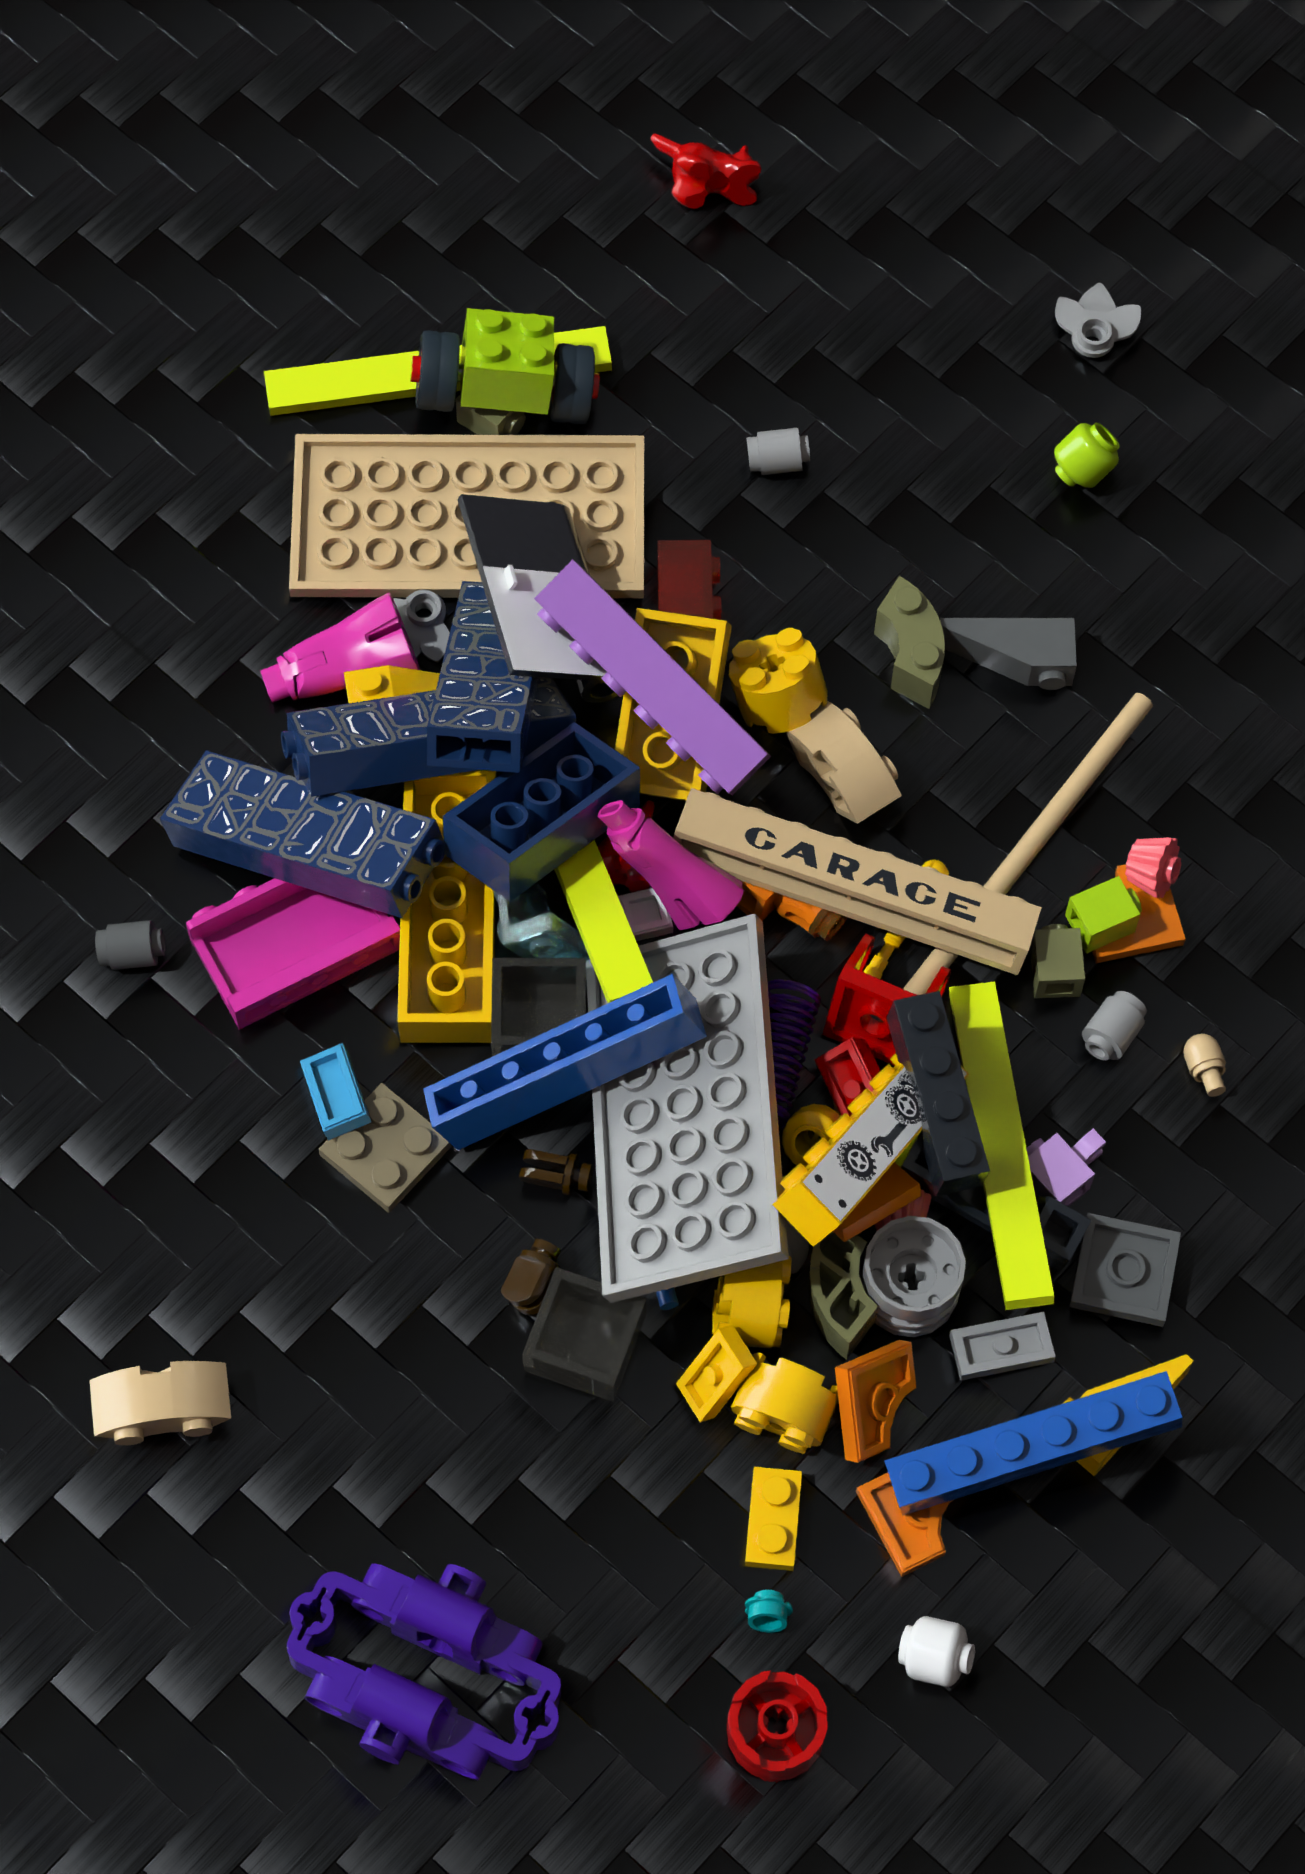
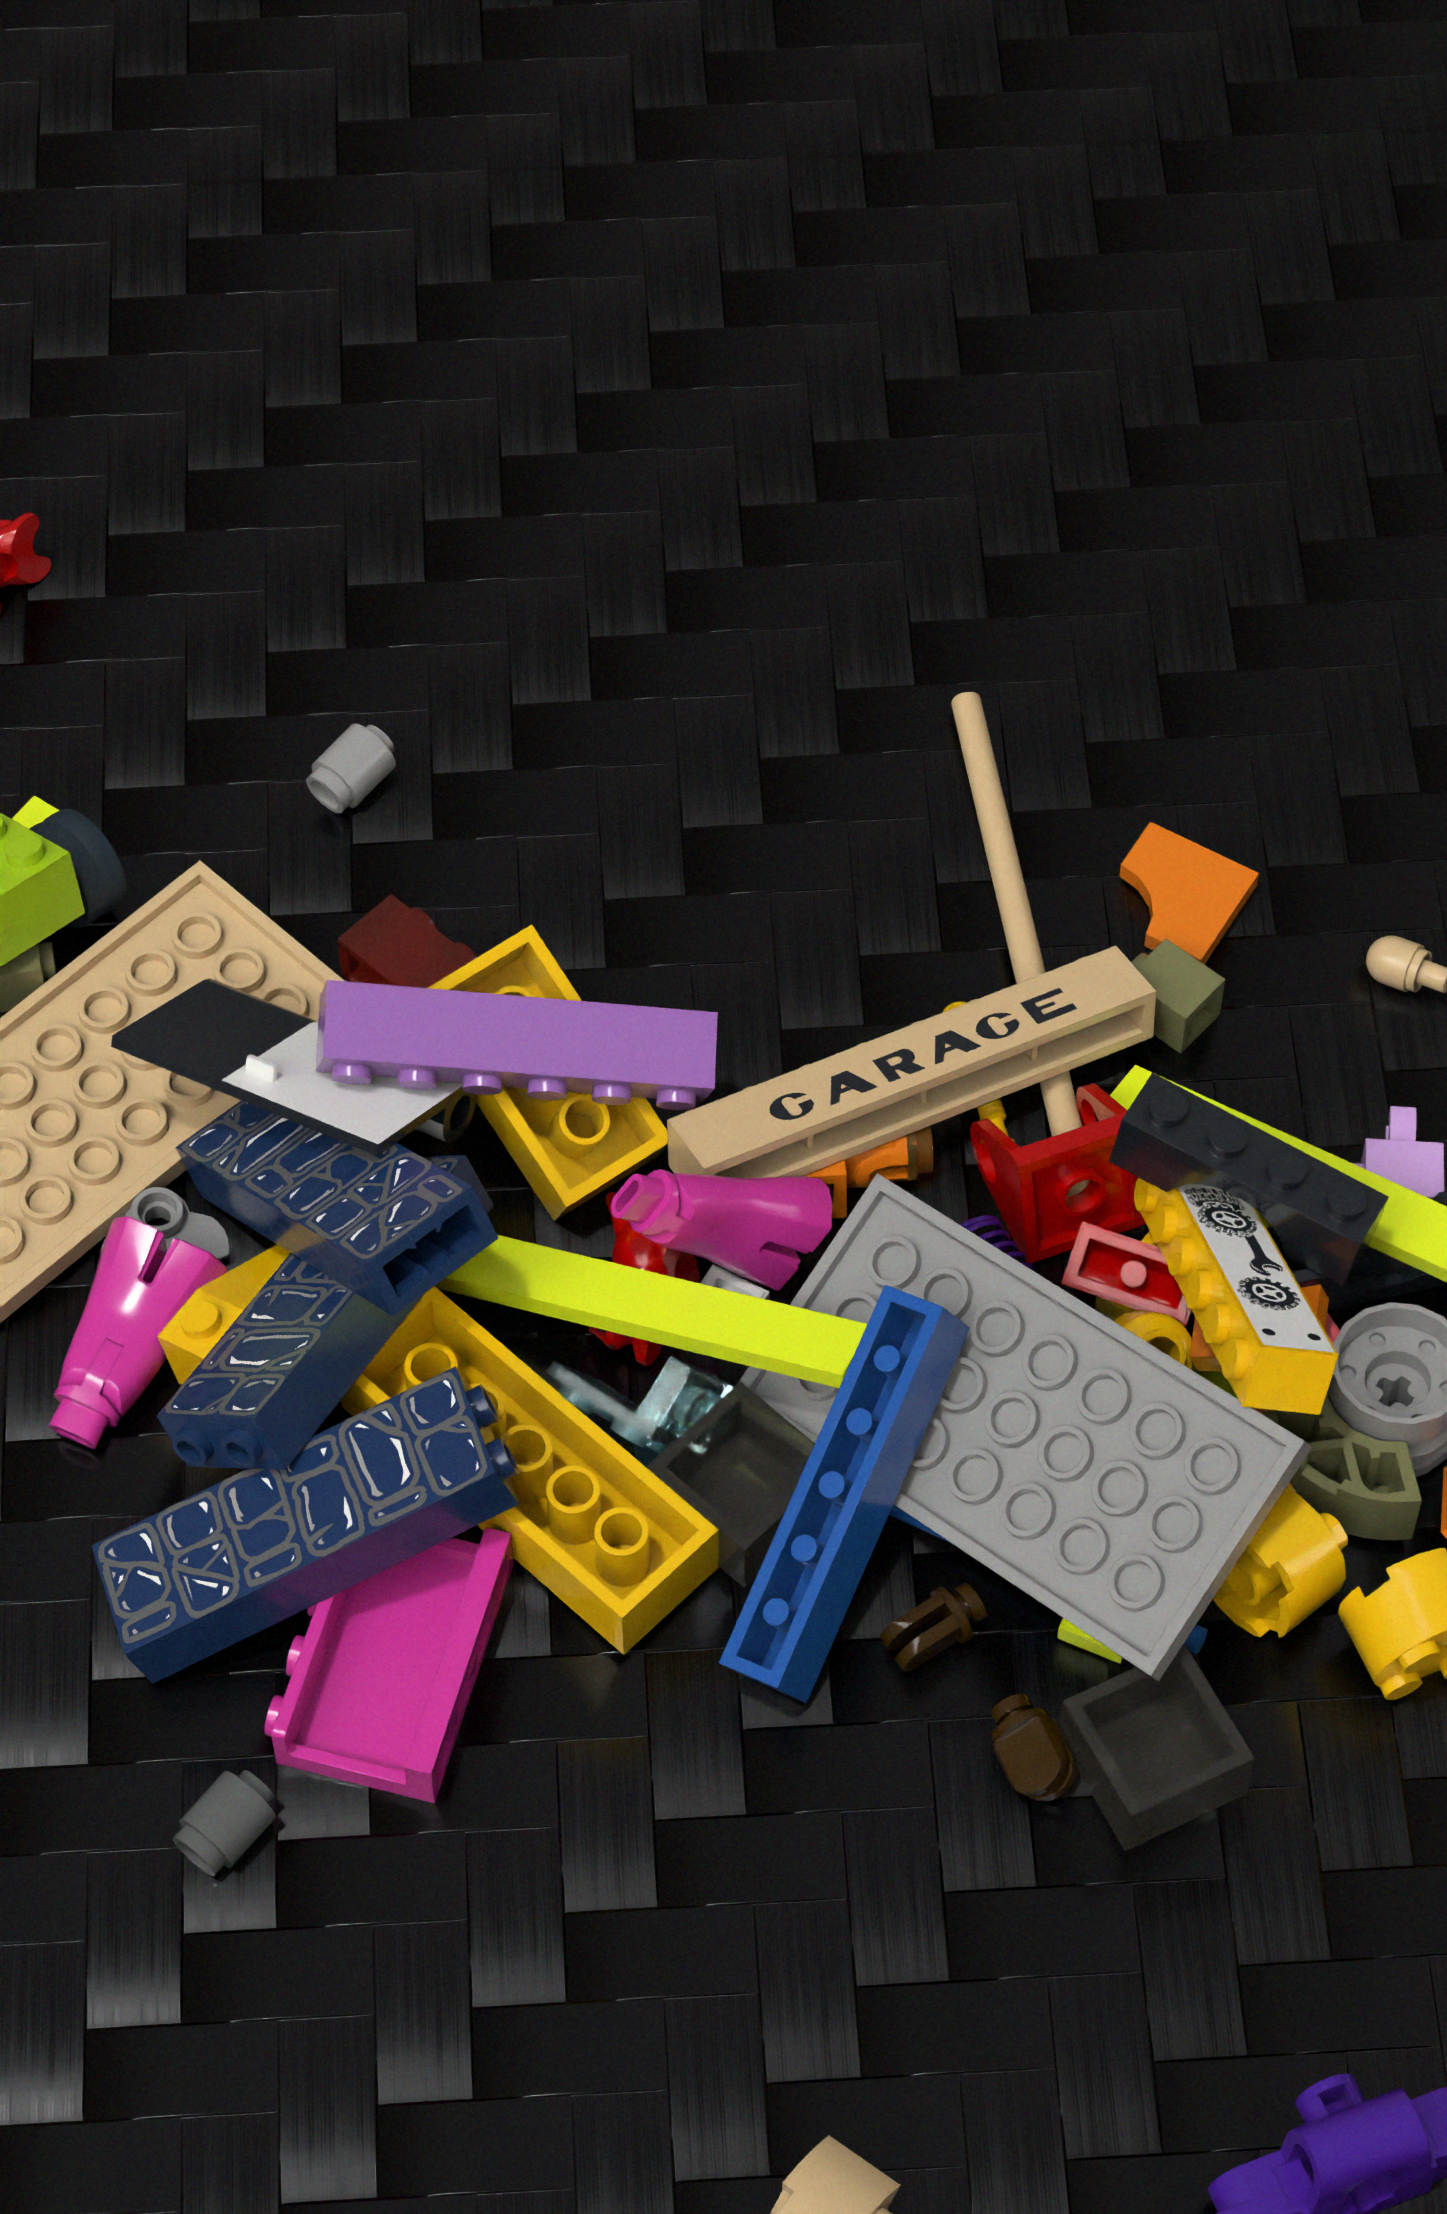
camera: 45 degrees left, 10 degrees down
dark azure tile [300,1043,371,1141] -> none
dark tan plate [319,1083,452,1213] -> none
dark blue brick [443,722,640,902] -> none
yellow plate [676,1325,757,1422] -> none
yellow brick [729,628,828,734] -> none
tan brick [785,701,902,824] -> none
olive brick [874,576,945,709] -> none
dark grey slope [940,618,1077,690] -> none
lime head [1054,423,1120,488] -> none
light grey plate [1055,283,1141,358] -> none
lime brick [1065,876,1142,954] -> none
light grey brick [1082,991,1147,1060] -> none
coral piece [1125,837,1181,898] -> none

